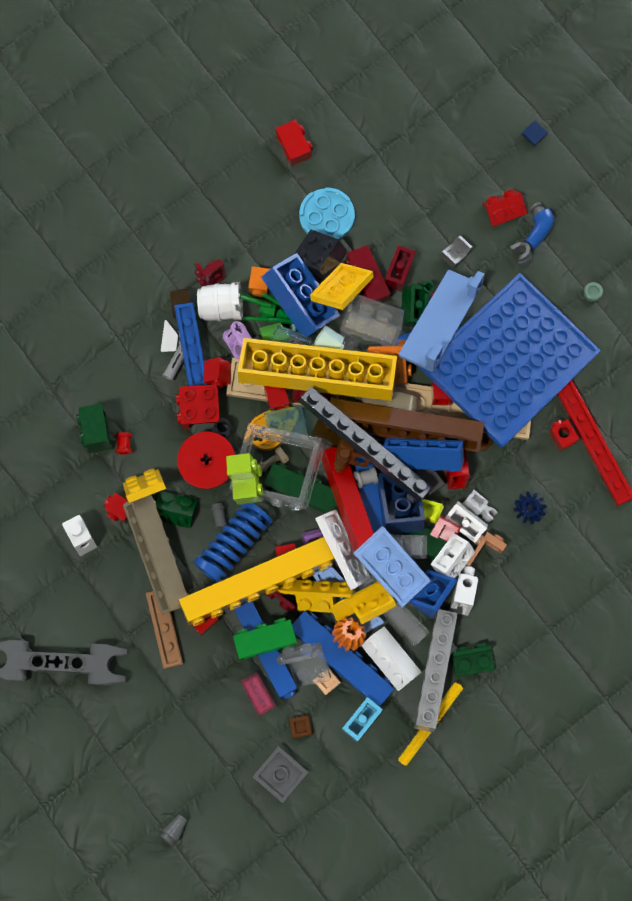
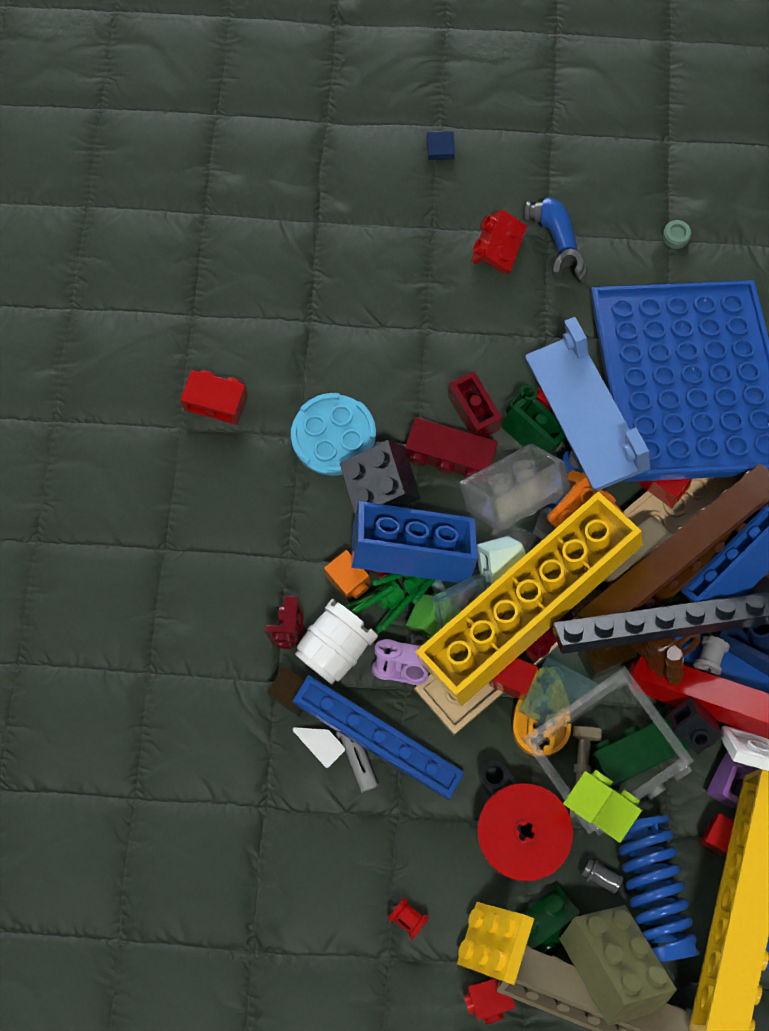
camera: 45 degrees left, 5 degrees down
dark green brick [76,403,112,453] -> none
red bracket [176,385,219,429] -> none
red brick [204,357,231,389] -> none
yellow plate [310,263,373,310] -> none
flat silver bracket [439,235,472,268] -> none
none -> olive brick [559,905,677,1027]
none -> black brick [668,696,722,754]

